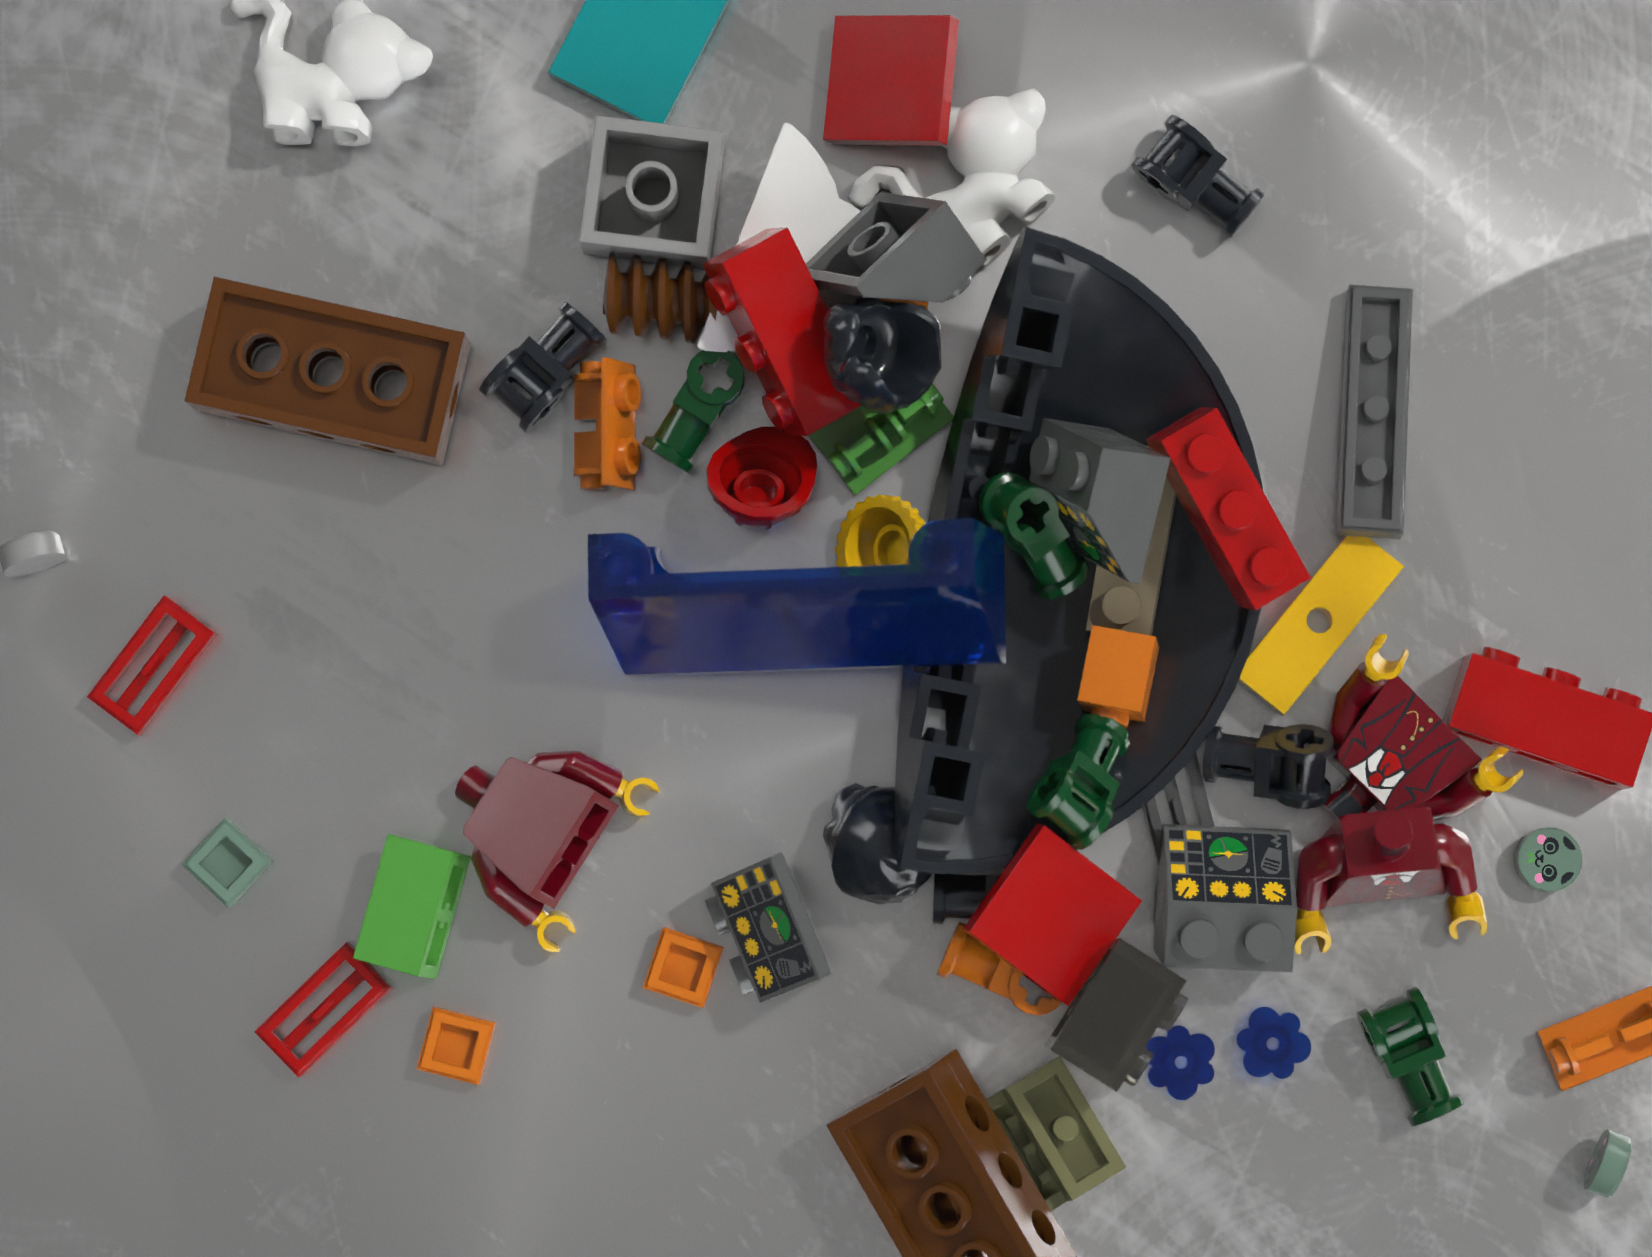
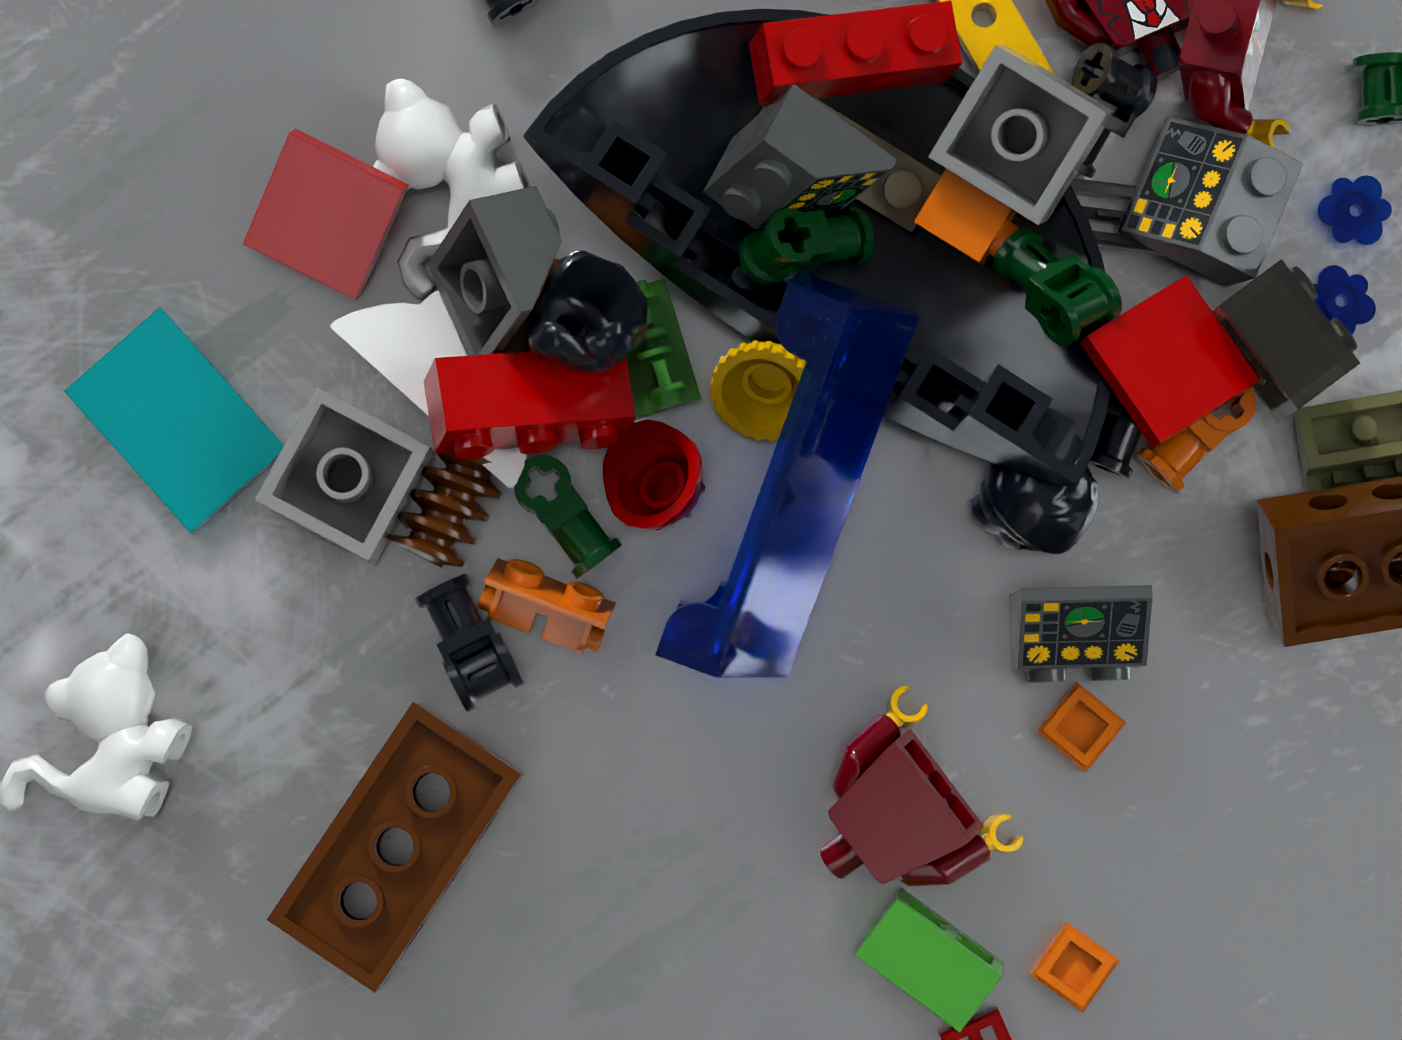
camera: 75 degrees left, 0 degrees up
none -> light grey brick [928,45,1115,225]

